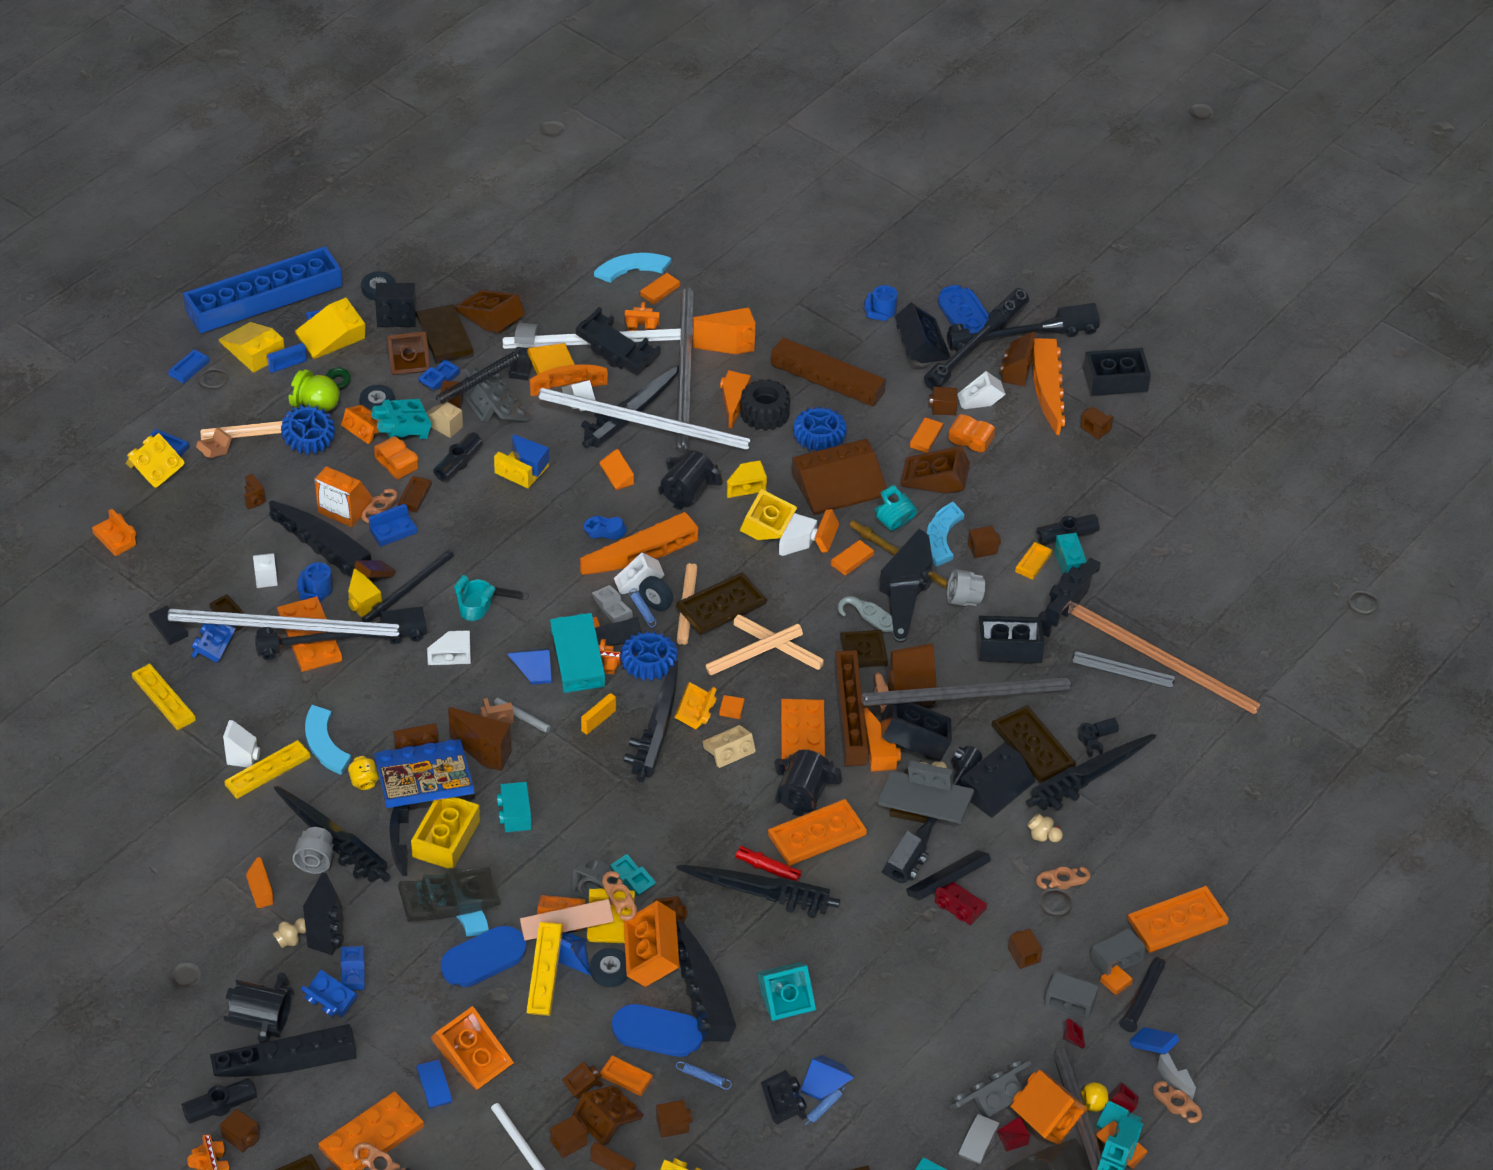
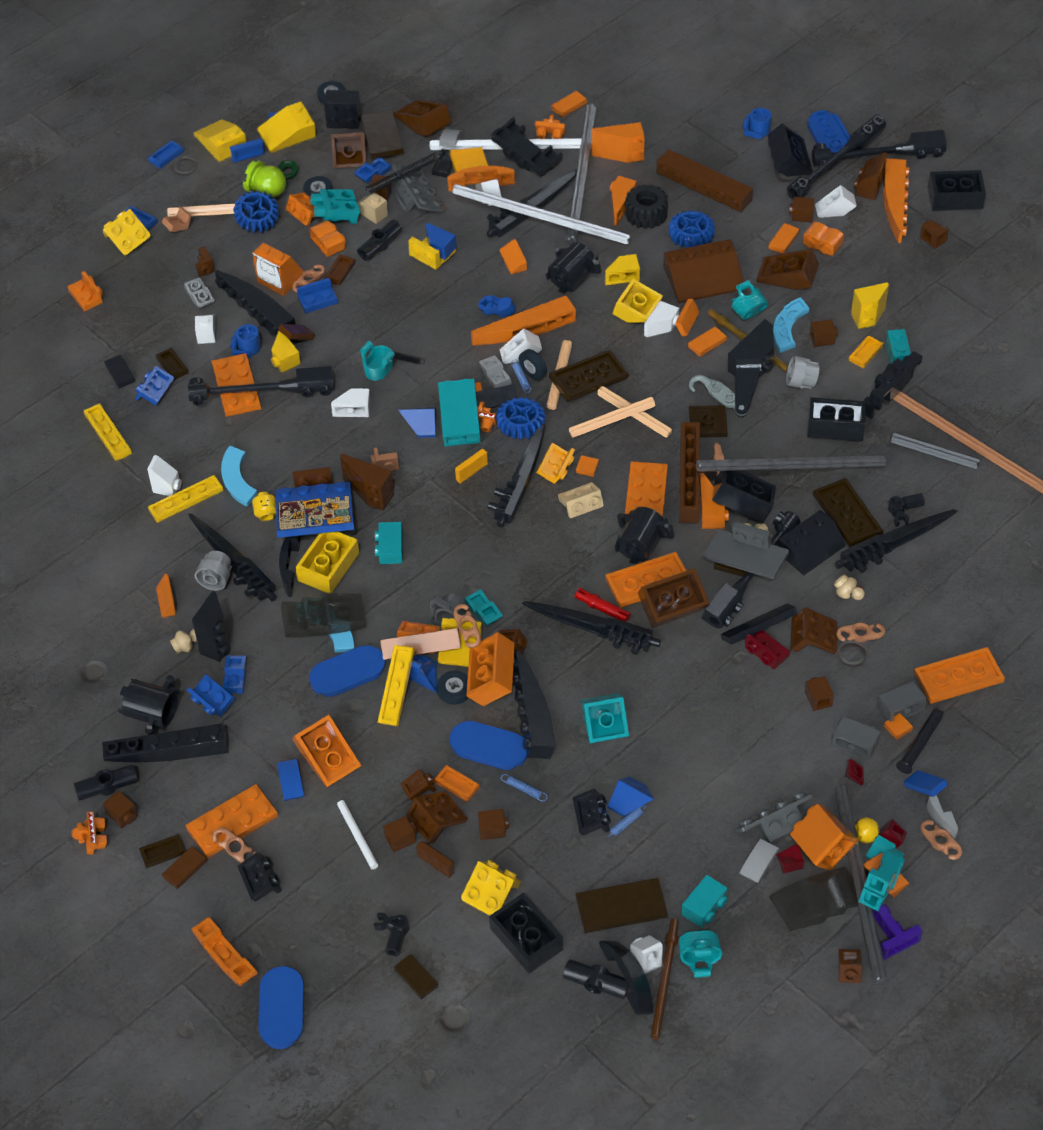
camera: 10 degrees right, 5 degrees up
axle [167,609,400,637] -> none
blue brick [183,246,342,334] -> none
black bar [361,550,454,622] -> none
light grey bar [494,697,551,733] -> none
medium azure tile [594,253,672,283] -> none
reddish brown slope [888,643,937,707] -> none
black piece [1036,514,1100,544] -> none
none -> light grey slope [184,277,215,308]
none -> reddish brown brick [638,568,710,628]
none -> reddish brown bracket [791,607,837,654]
none -> yellow slope [851,282,889,329]

